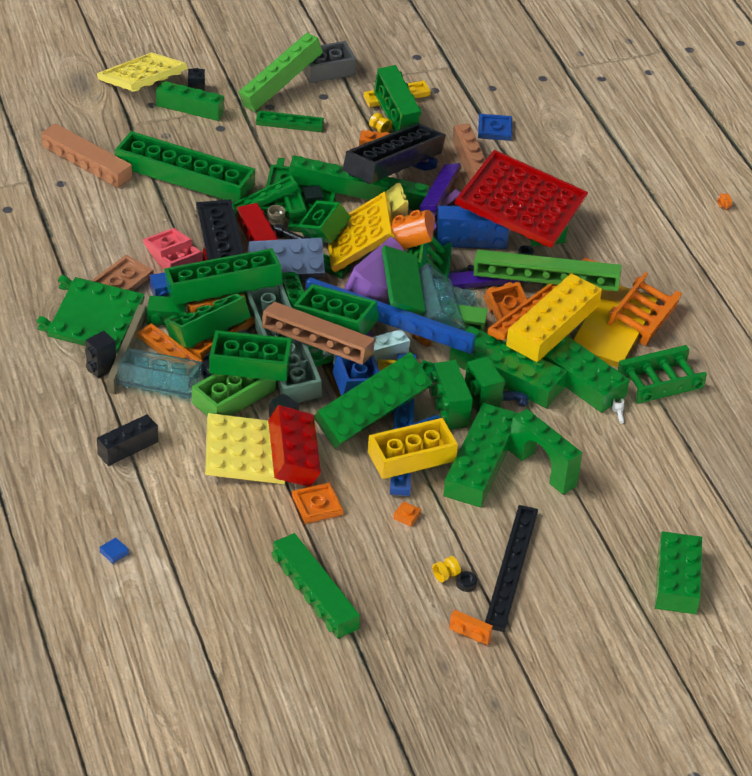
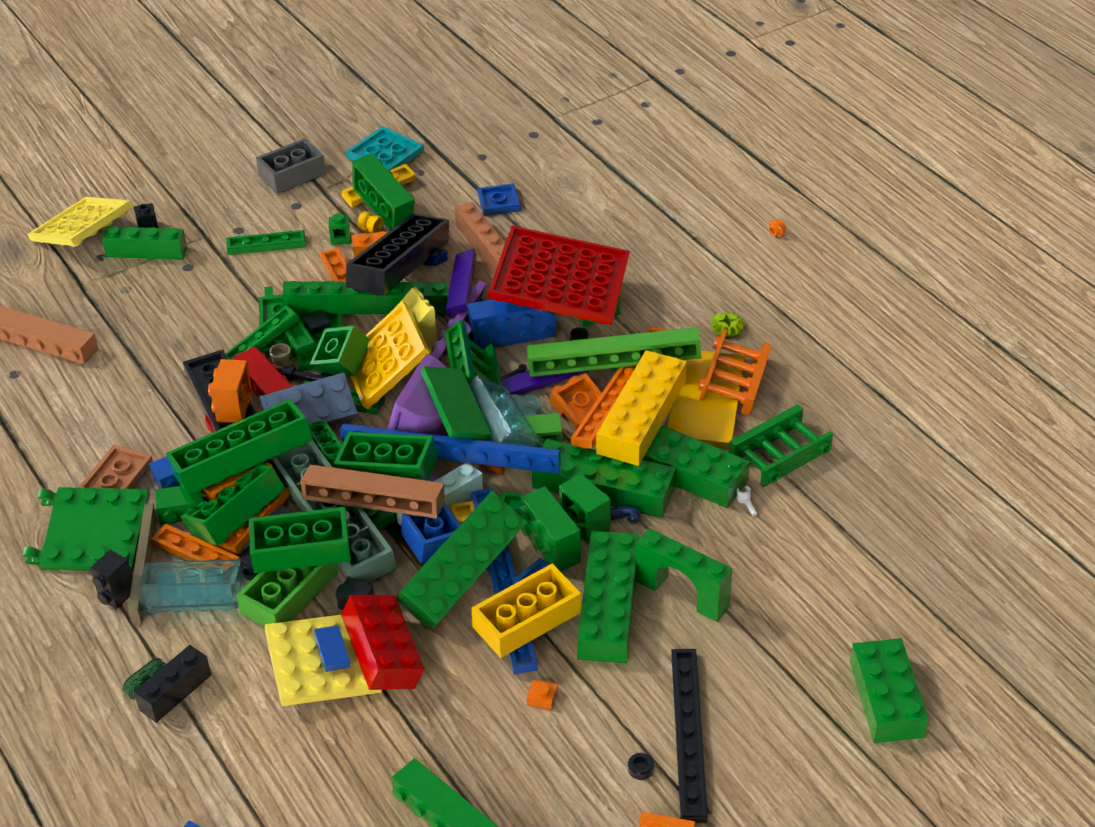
camera: 10 degrees left, 0 degrees up
green brick [115,131,255,203] -> none
coral slope [143,228,203,269] -> none
bright green brick [238,33,323,112] -> none
orange tile [292,482,344,524] -> none
orange brick [391,210,435,250] -> none
yellow wheel [432,556,461,583] -> none
none -> clear green plate [122,658,167,700]
none -> orange brick [208,359,253,423]
none -> blue tile [314,625,350,672]
none -> orange plate [320,248,347,282]
none -> green brick [329,213,351,245]
none -> teal plate [345,126,424,170]
none -> lime gear [711,311,744,337]

